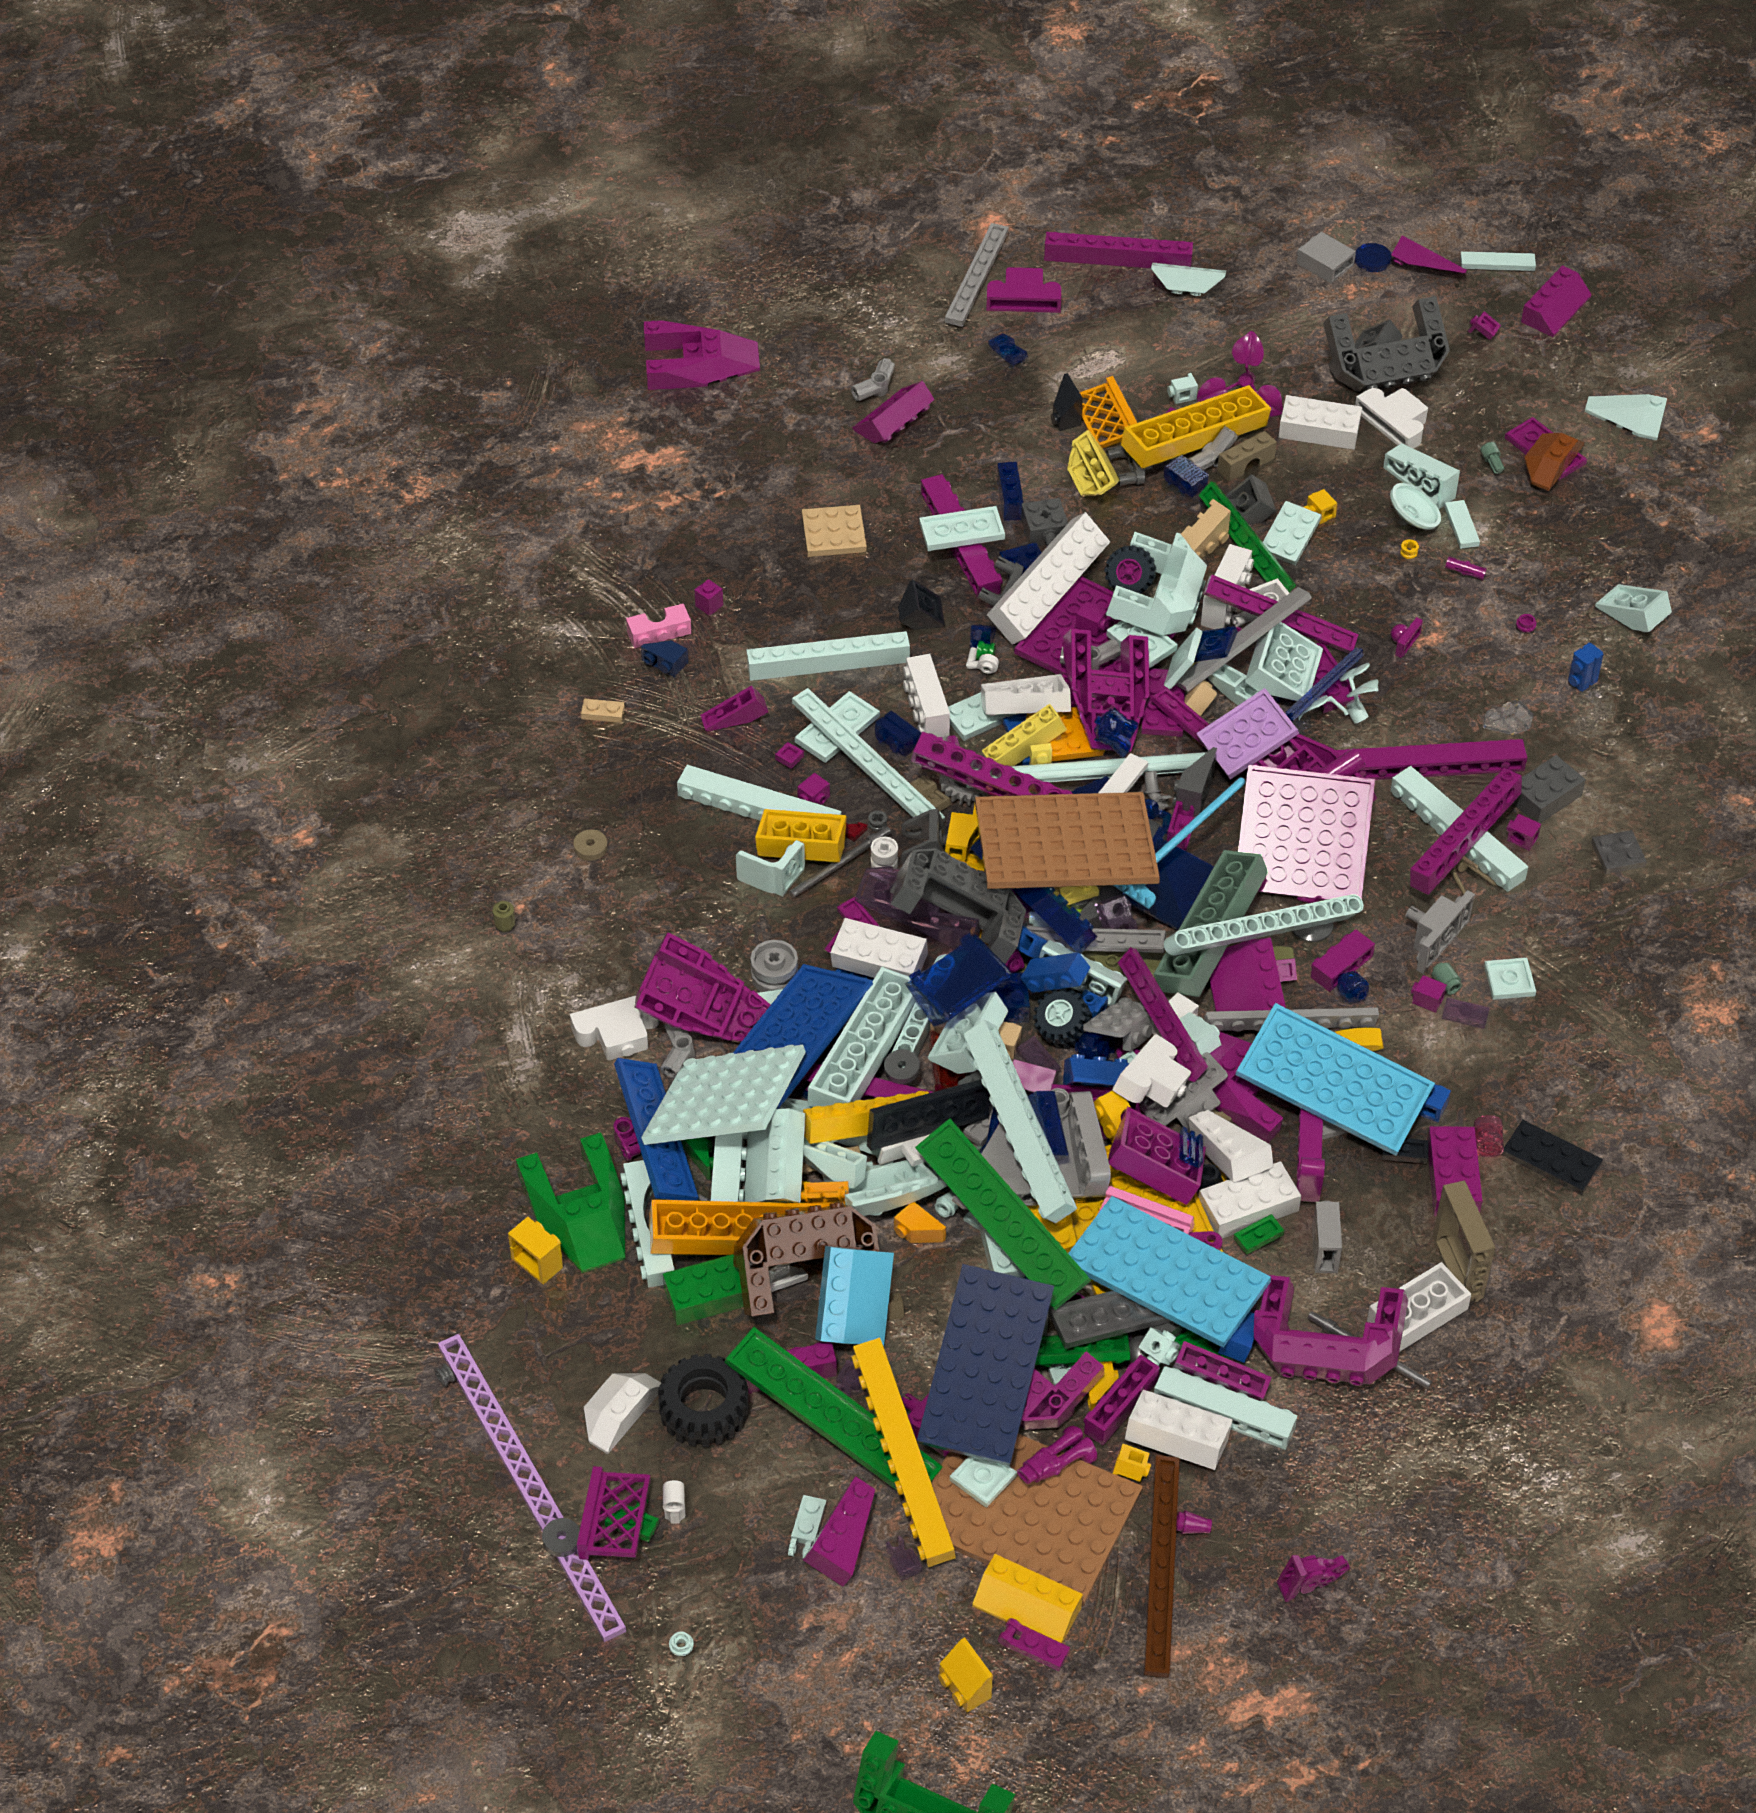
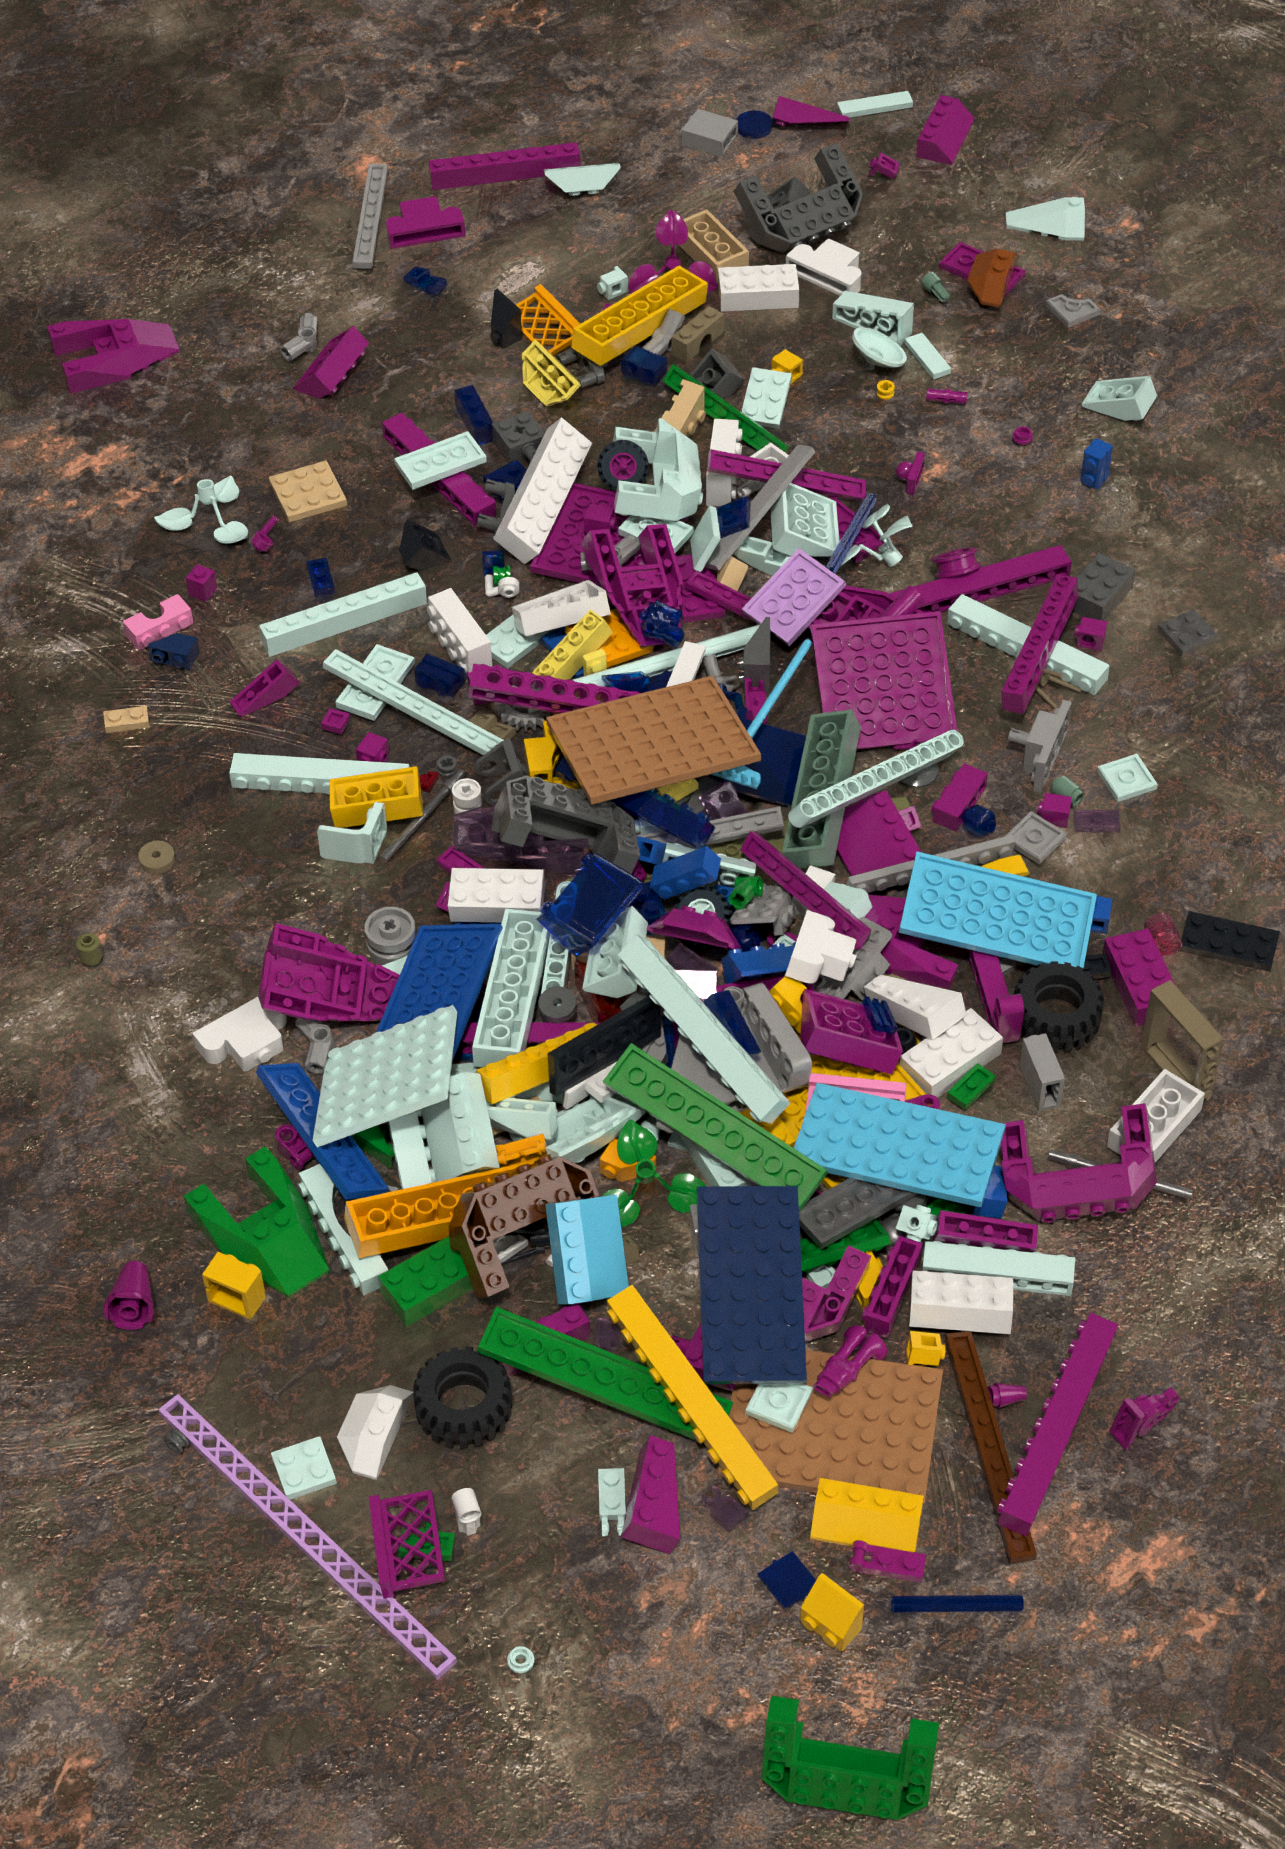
camera: 15 degrees left, 0 degrees up
dark grey piece [542,1518,580,1557] -> none
clear slope [1483,699,1534,735] -> none
none -> magenta cone [103,1261,154,1330]
none -> light aqua plant [154,475,248,543]
none -> magenta plate [251,515,279,552]
none -> light aqua plate [271,1436,337,1500]
none -> clear blue plate [306,558,335,596]
none -> black plant [502,1227,551,1264]
none -> clear blue slope [602,671,650,693]
none -> green plant [603,1119,706,1228]
none -> magenta wedge [646,906,741,950]
none -> tan brick [679,209,749,283]
none -> green piece [728,876,763,909]
none -> clear blue piece [757,1551,816,1610]
none -> clear blue axle [891,1595,1024,1612]
none -> magenta wheel [931,547,981,578]
none -> magenta brick [996,1312,1119,1537]
none -> light grey plate [1004,811,1067,865]
none -> black tyre [1014,961,1104,1052]
none -> light grey tile [1045,294,1101,328]

